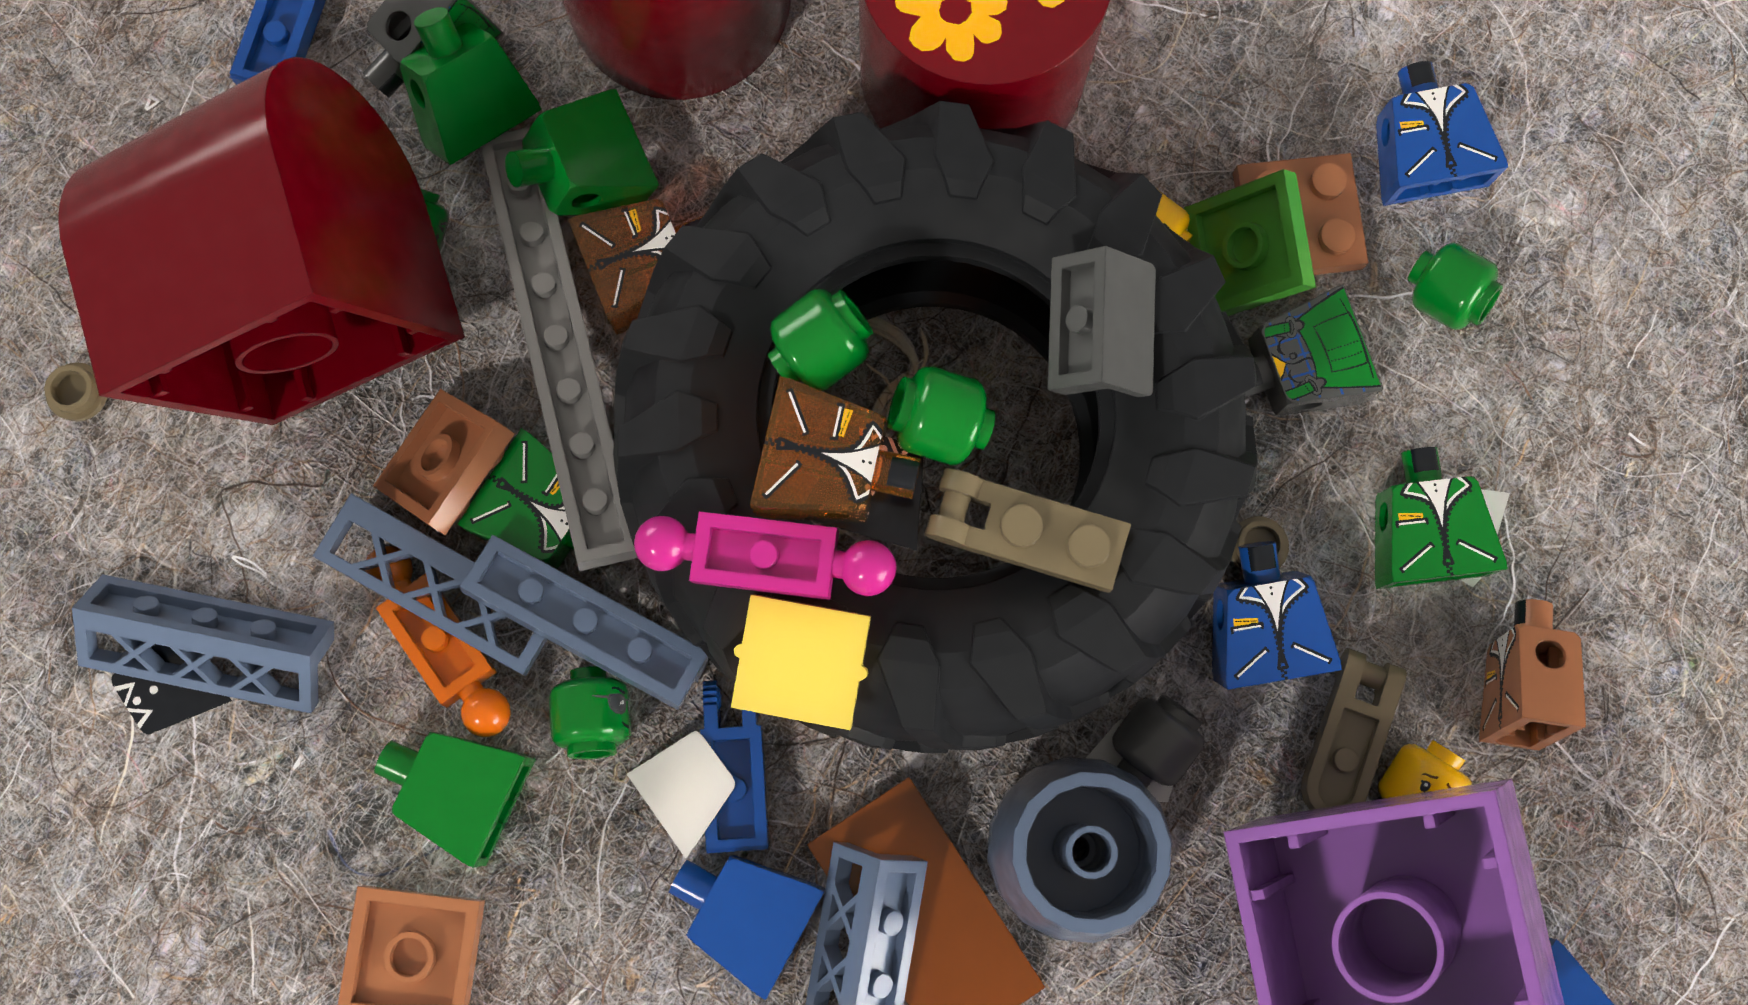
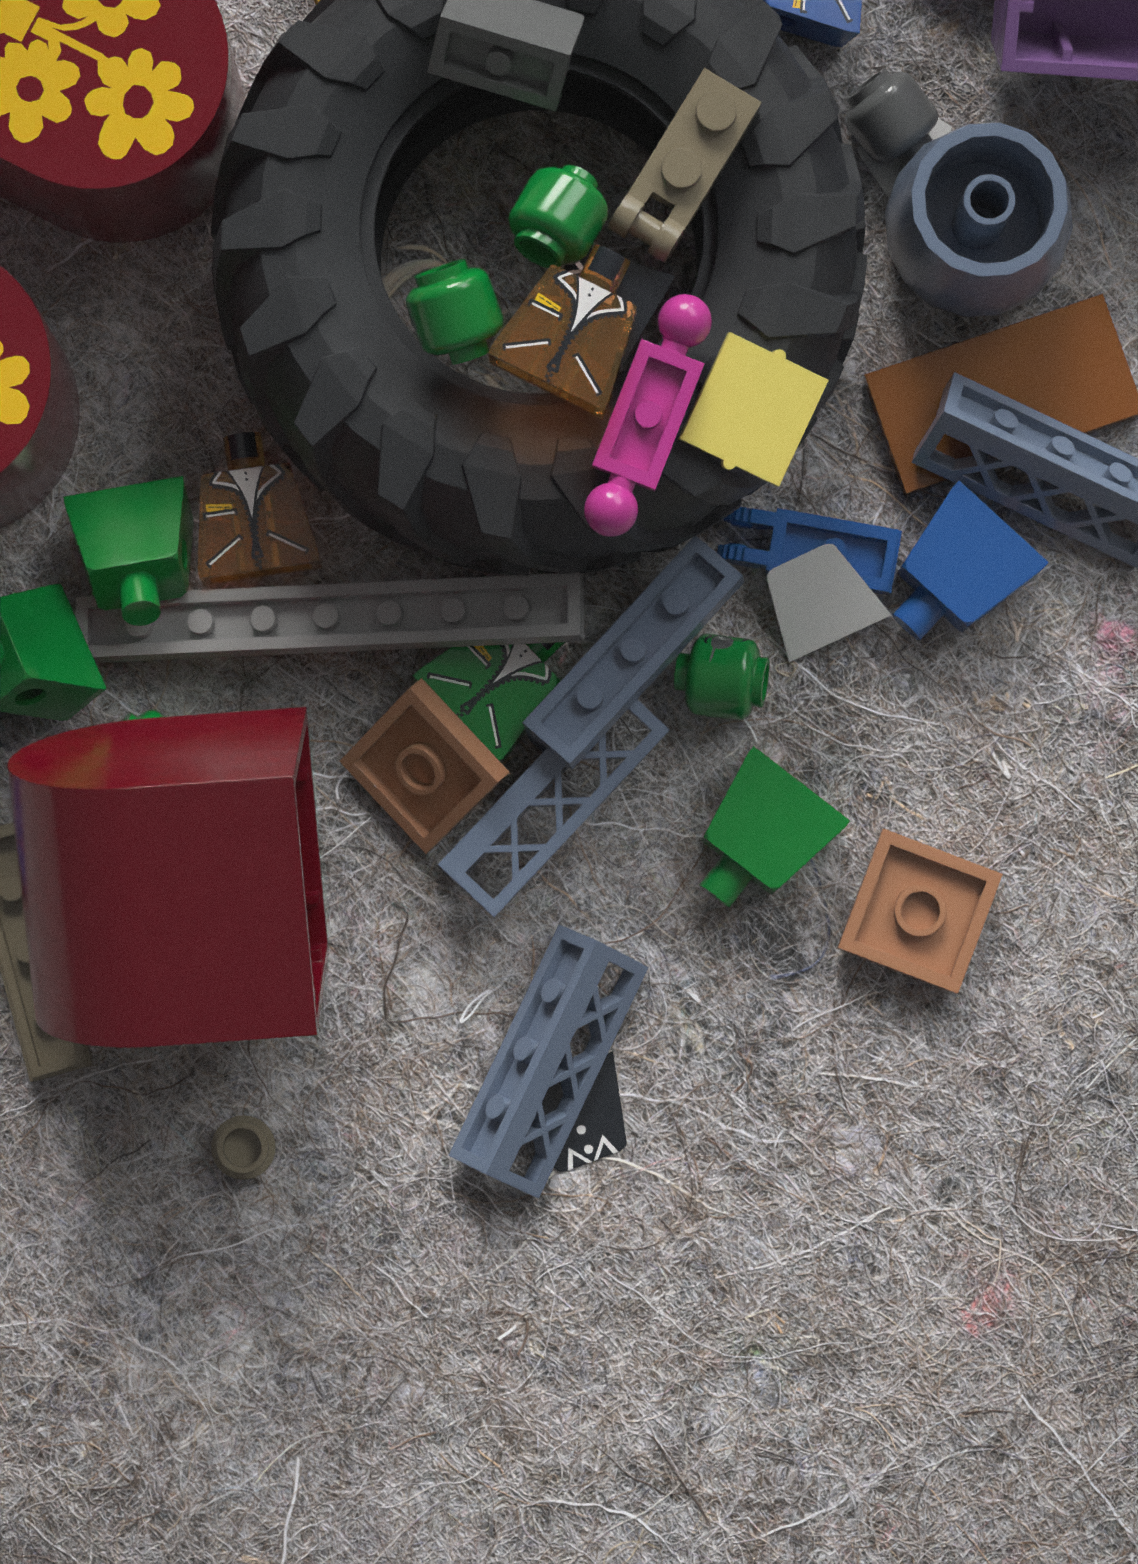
camera: 80 degrees left, 5 degrees up
orange plate [365,546,511,737] -> none

